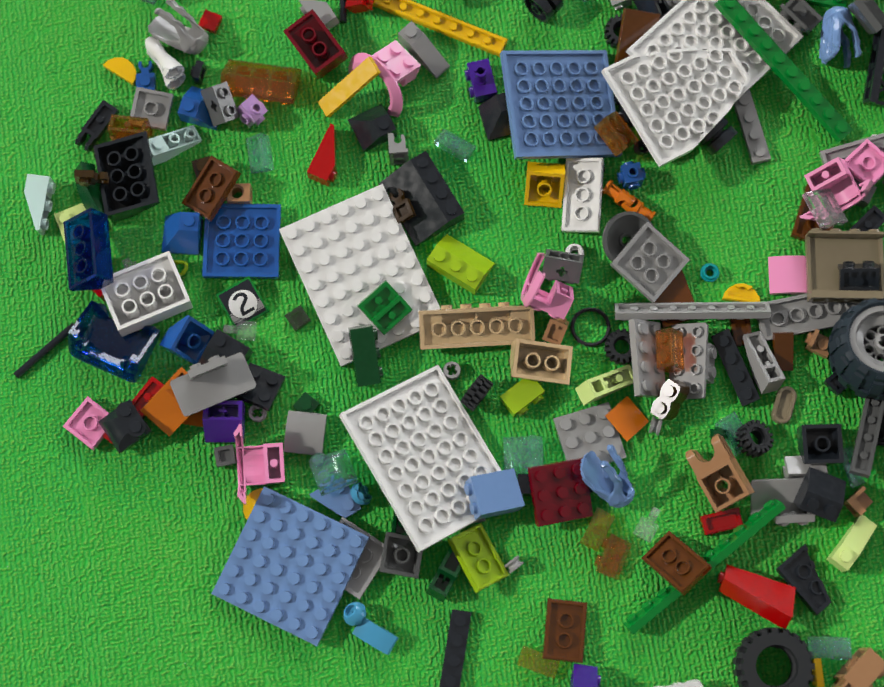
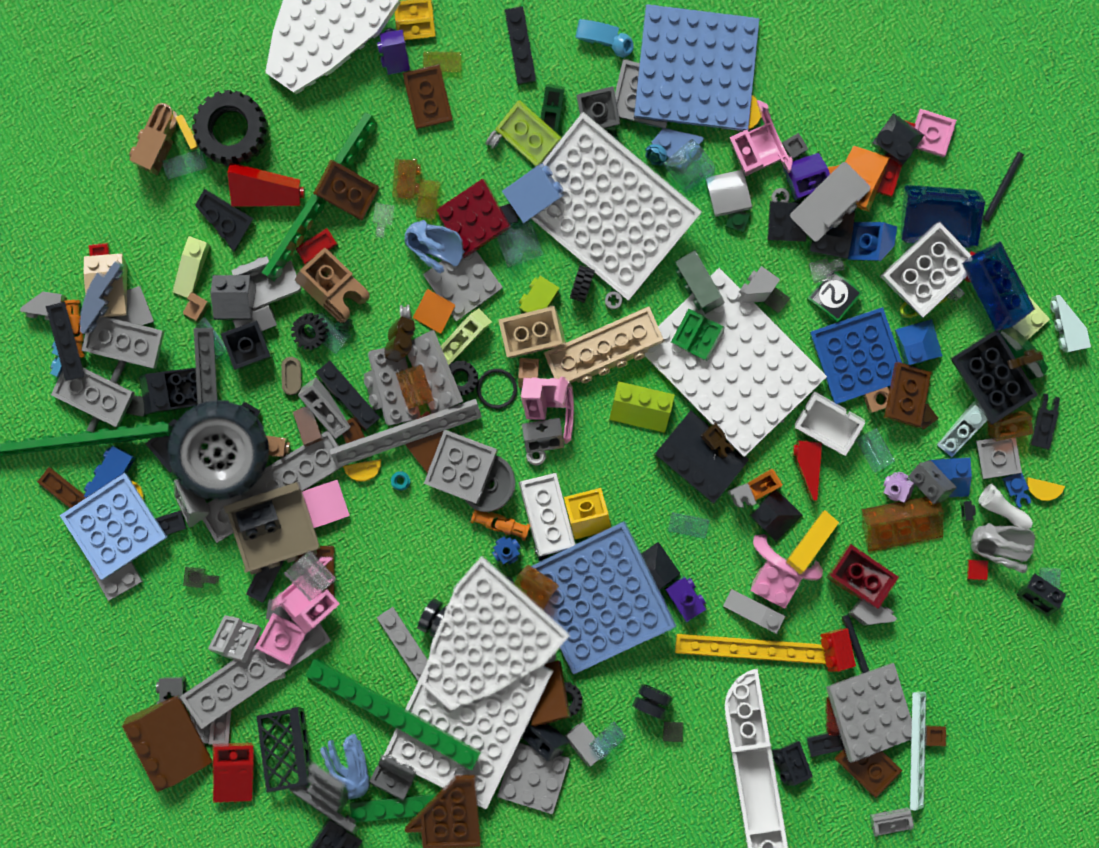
camera: 160 degrees right, 10 degrees up
none -> light grey slope [737,266,780,303]
none -> orange slope [746,469,783,500]
none -> white piece [795,391,865,456]

